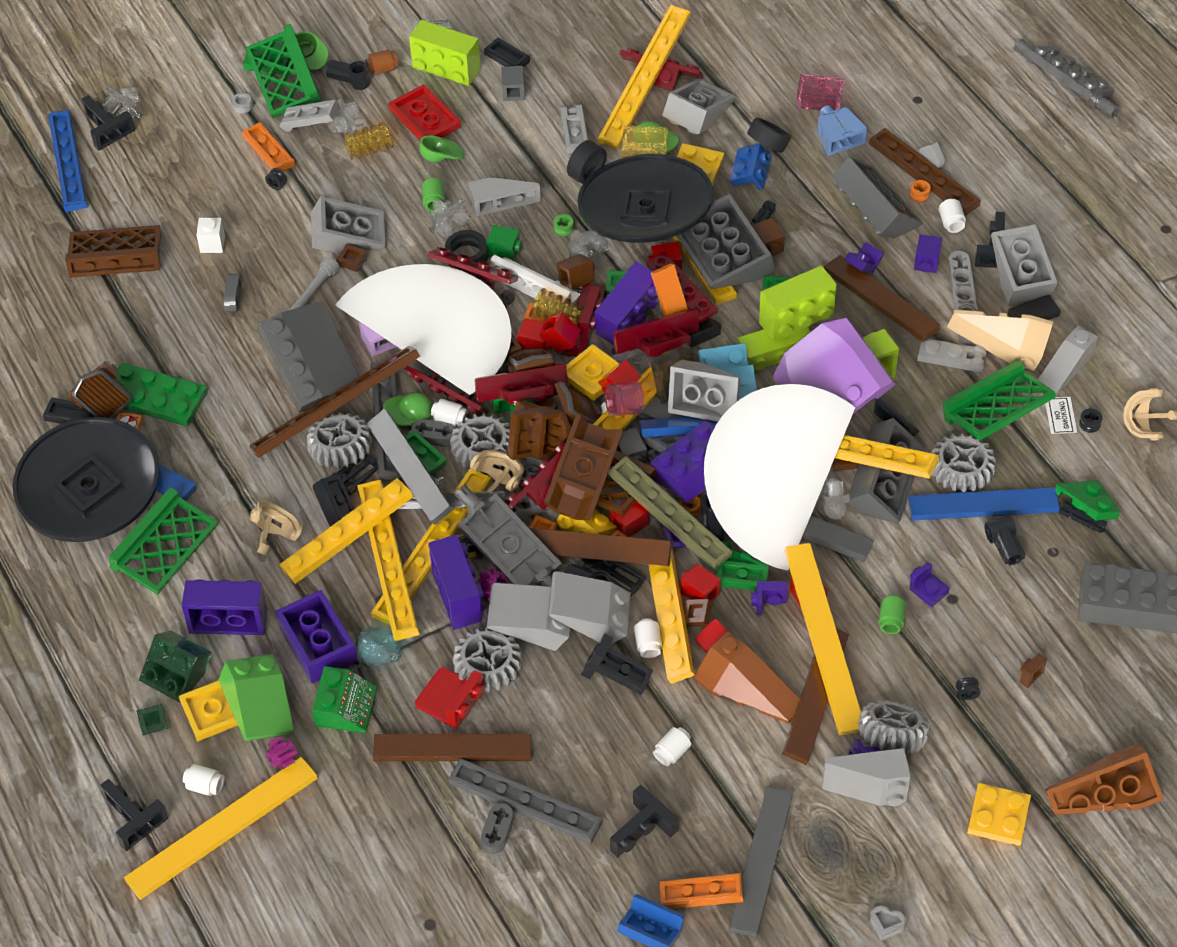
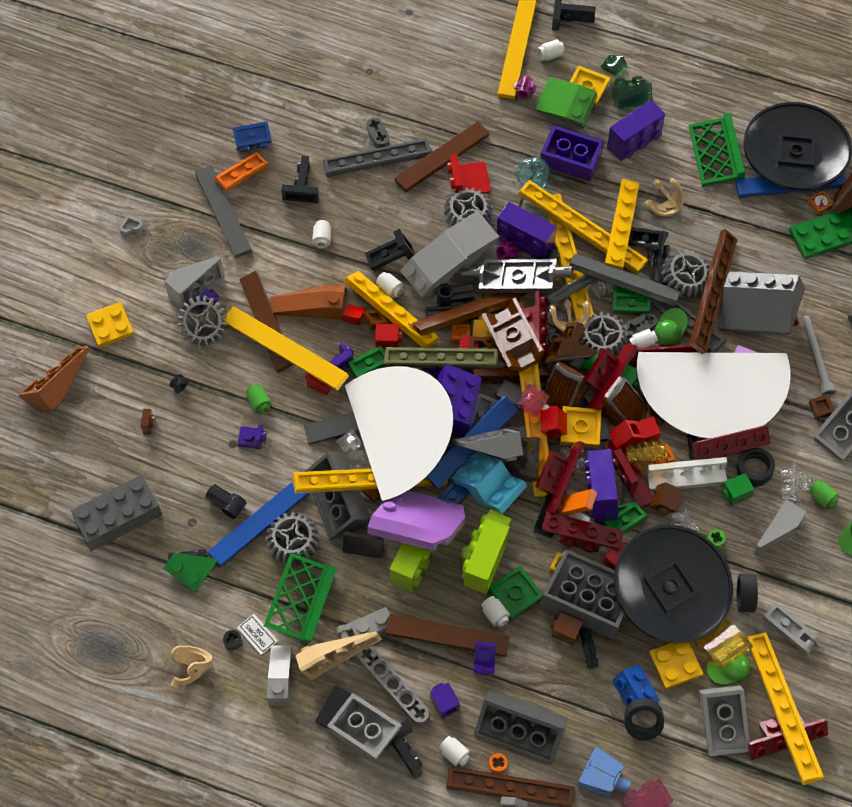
camera: 140 degrees right, 10 degrees up
green slope [312,666,377,733] -> none

